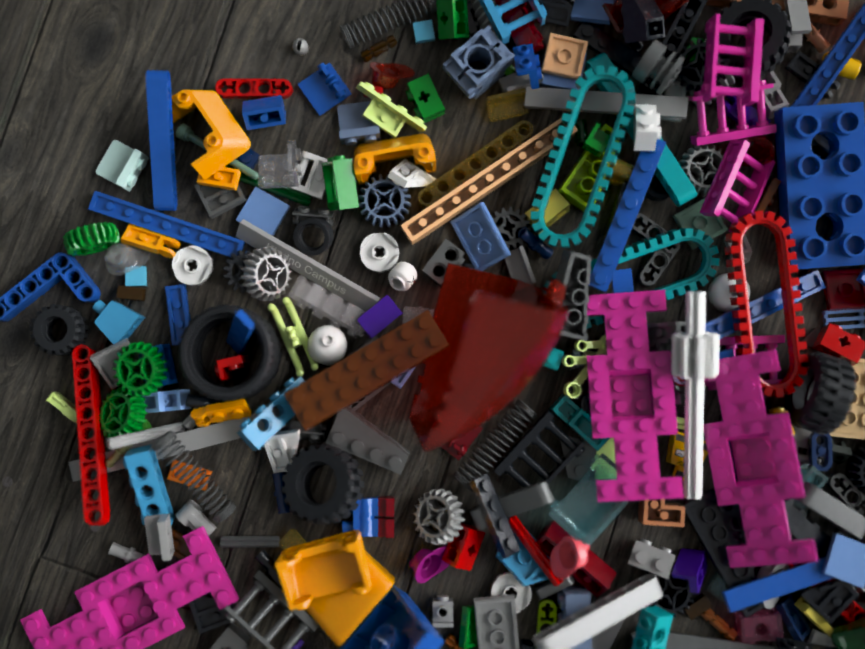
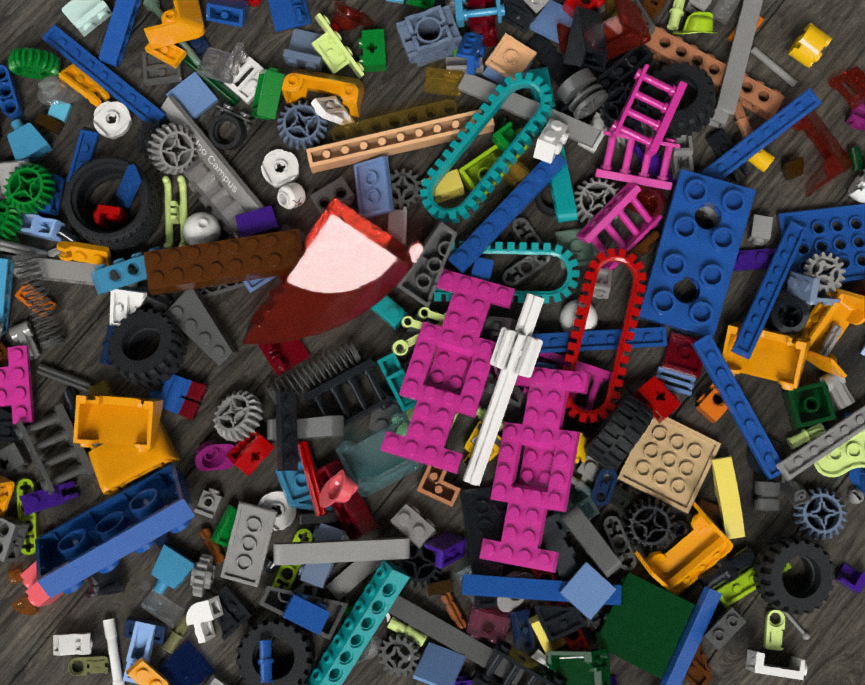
camera: 20 degrees right, 5 degrees down
dark blue pin [518,227,553,259] -> none

